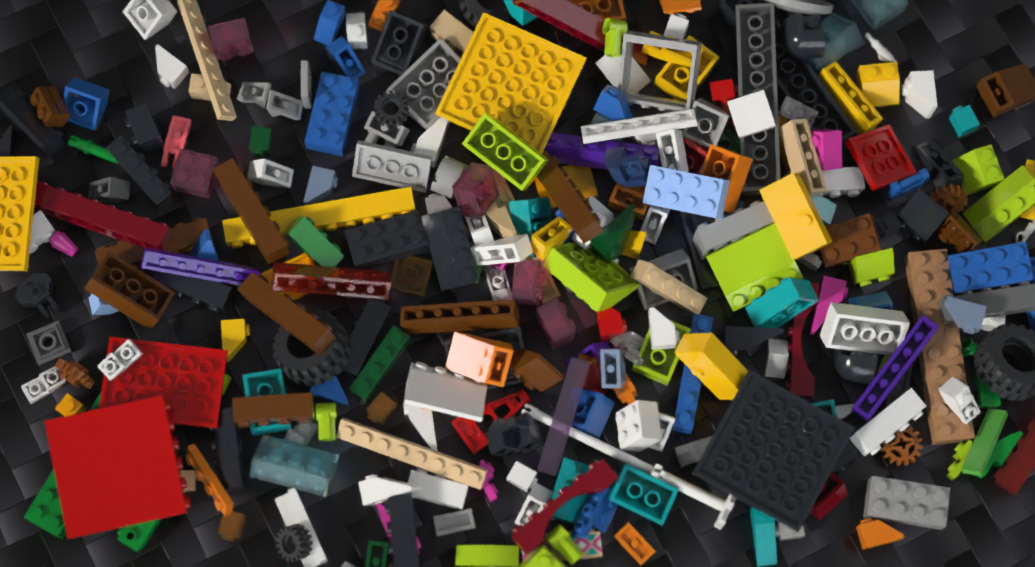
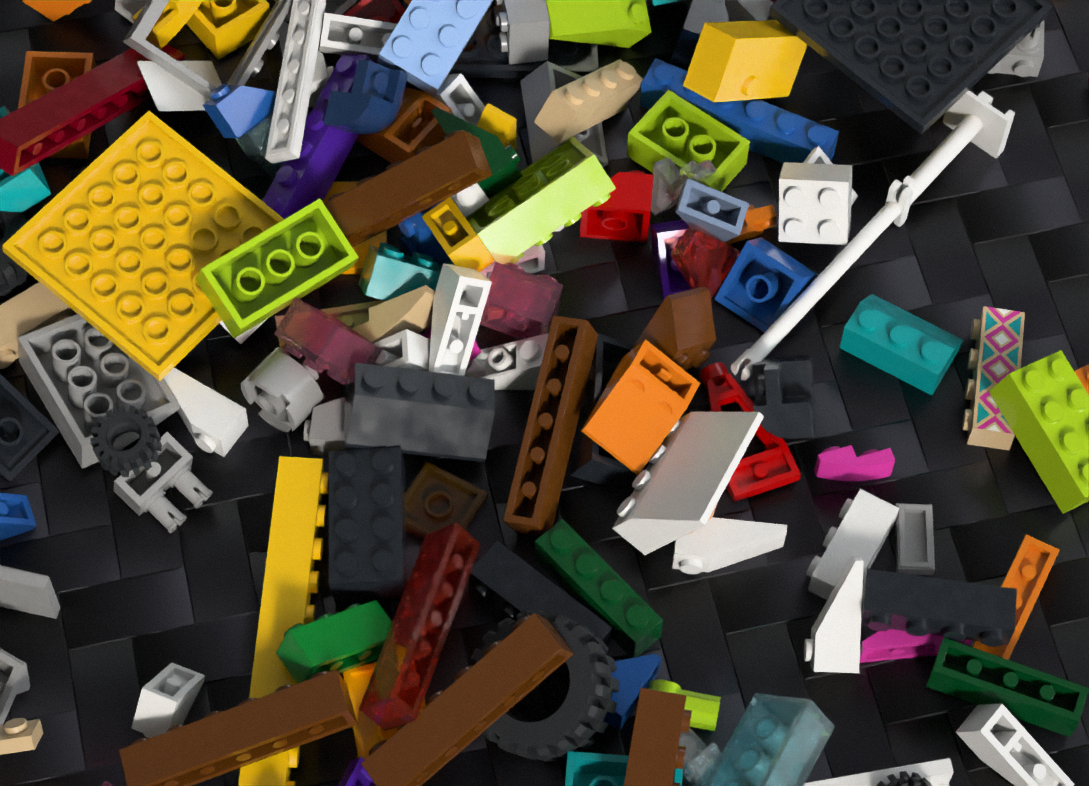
camera: 75 degrees left, 15 degrees down
dark green brick [249,126,273,157] -> none
light grey slope [266,90,303,120] -> none
sand blue slope [303,166,338,205] -> none
blue brick [305,72,360,156] -> none
tan plate [336,418,488,490] -> none
light grey plate [352,140,432,193] -> none
clear orange brick [366,392,397,425] -> none
lime slope [455,545,519,567] -> none
white brick [507,461,538,492] -> none
dark red arch [511,459,618,556] -> none
white slope [515,483,553,526] -> none
clear pink brick [536,298,576,350] -> none
clear purple tile [537,357,591,476] -> none
lime piece [544,524,584,565] -> none
blue bracket [570,471,619,538] -> none
lime piece [603,18,627,57] -> none
teal slope [609,464,679,525] -> none
orange plate [614,522,656,565] -> none
white slope [648,307,679,350] -> none
clear slope [675,436,713,467] -> none
teal slope [750,507,777,567] -> none

